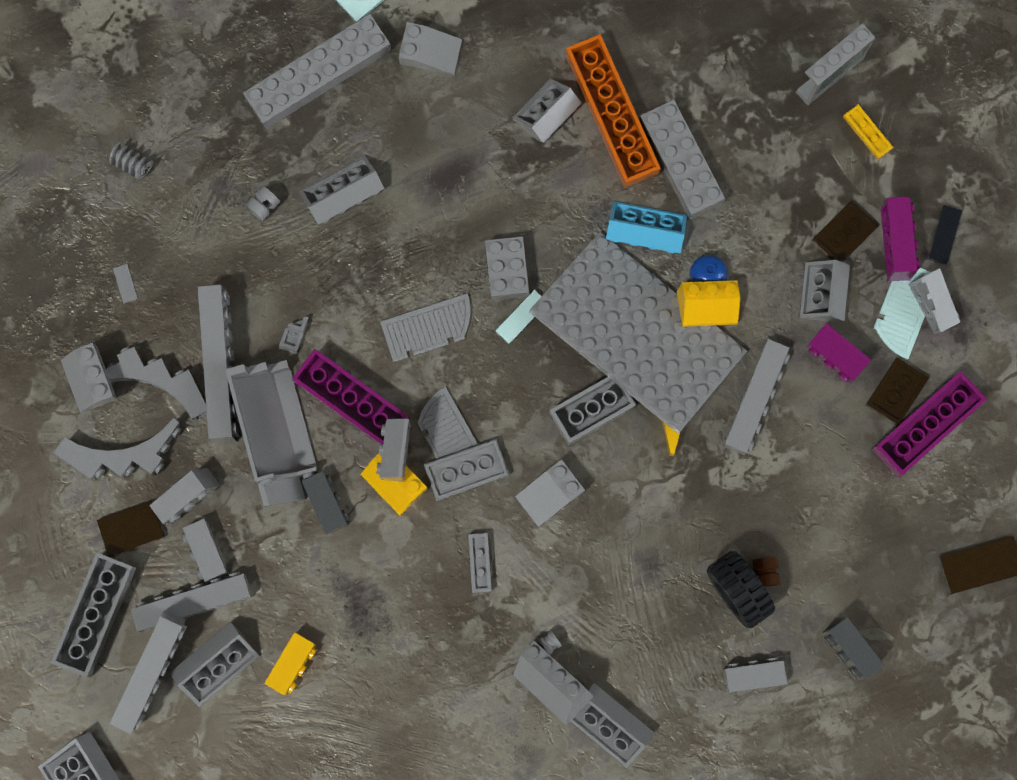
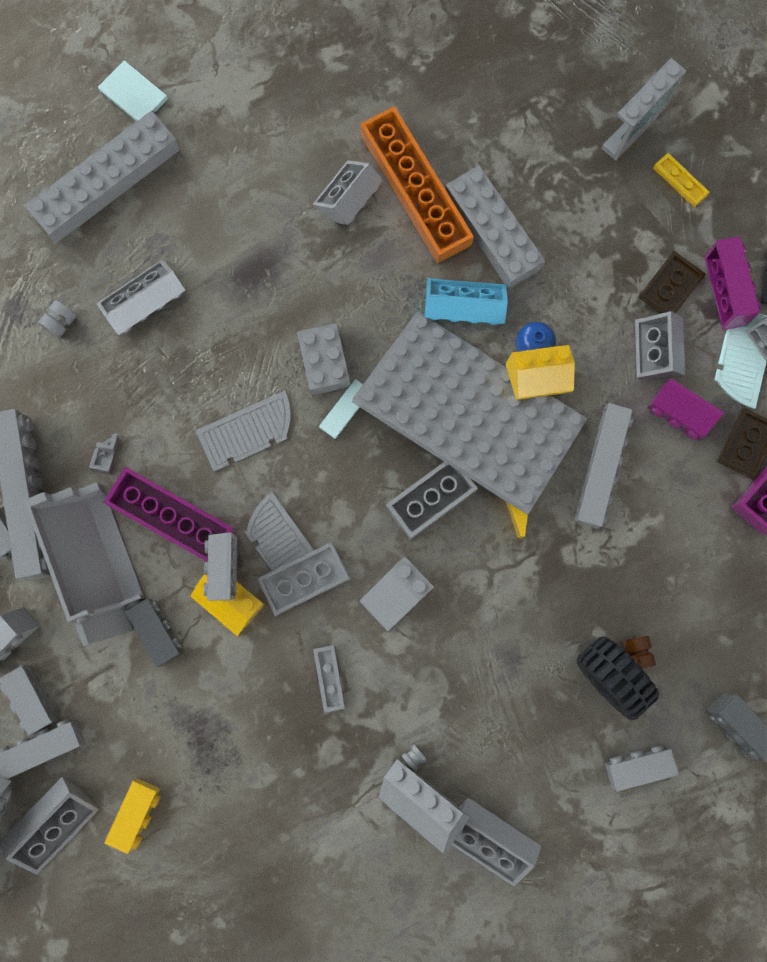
camera: 10 degrees left, 0 degrees up
light grey slope [399,22,462,75] -> none

